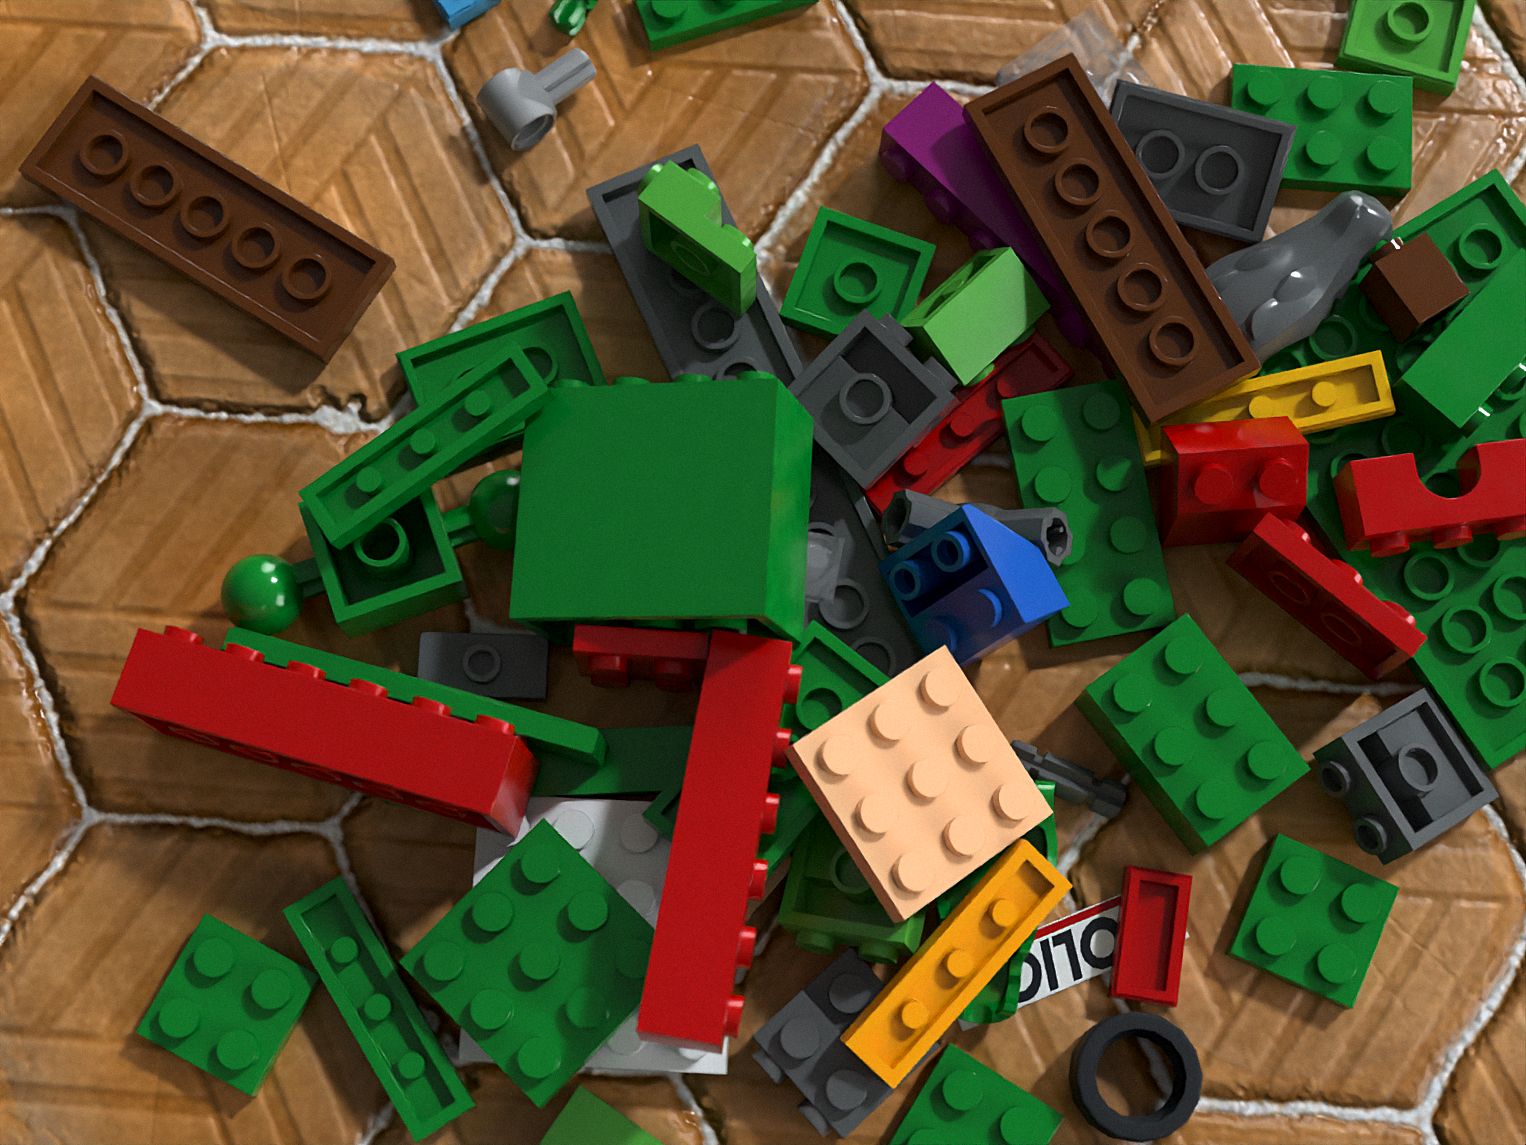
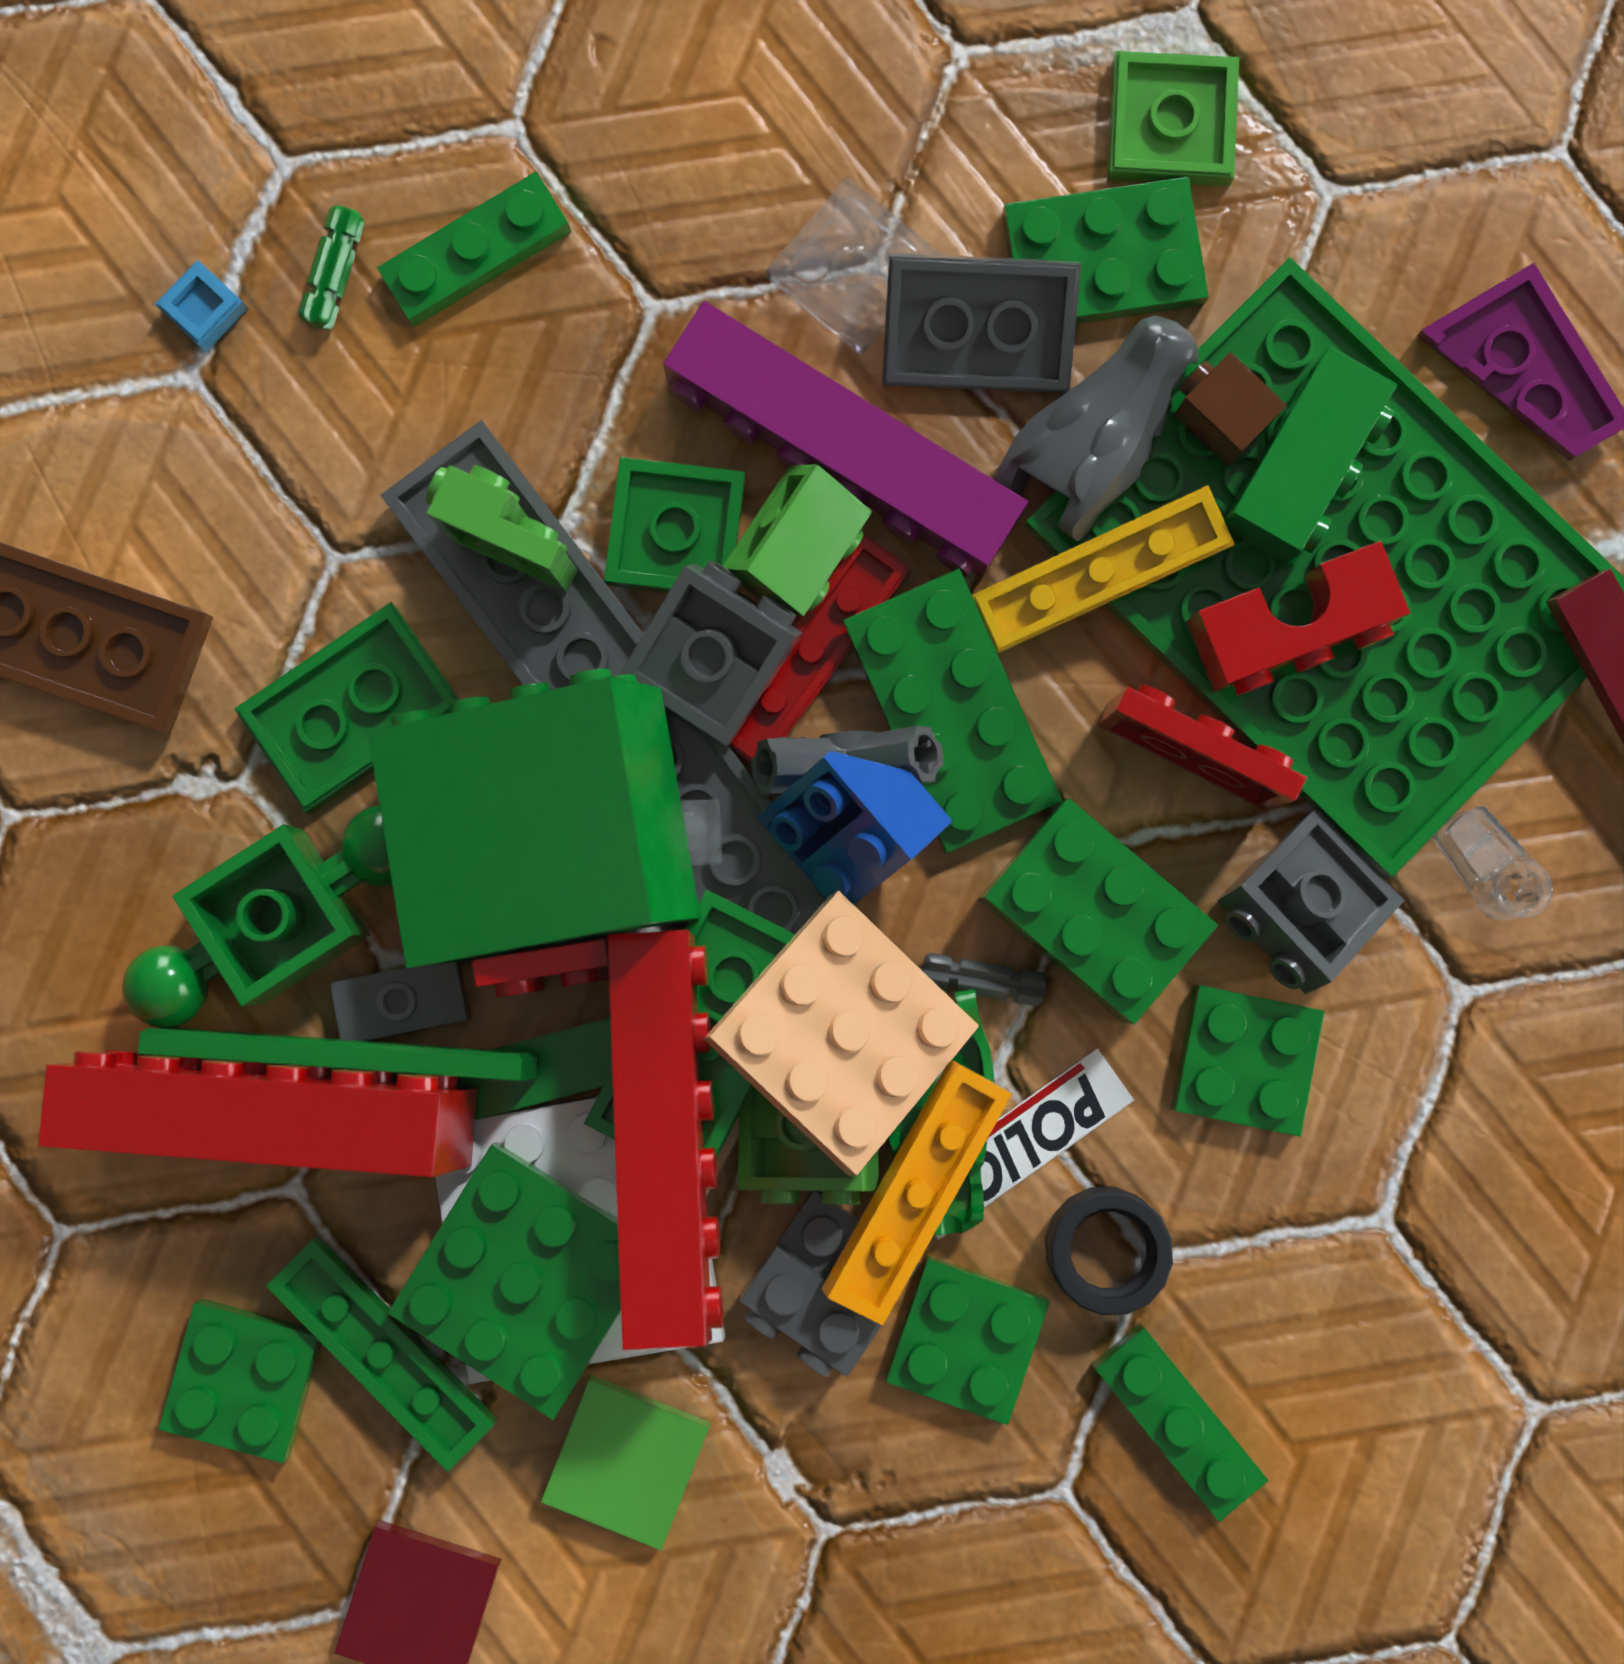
camera: 10 degrees left, 10 degrees up
green plate [298,340,555,550] -> none
light grey axle [476,48,597,151] -> none
reddish brown plate [962,52,1262,430] -> none
red tile [1108,865,1193,1008] -> none
red slope [1159,416,1309,548] -> none

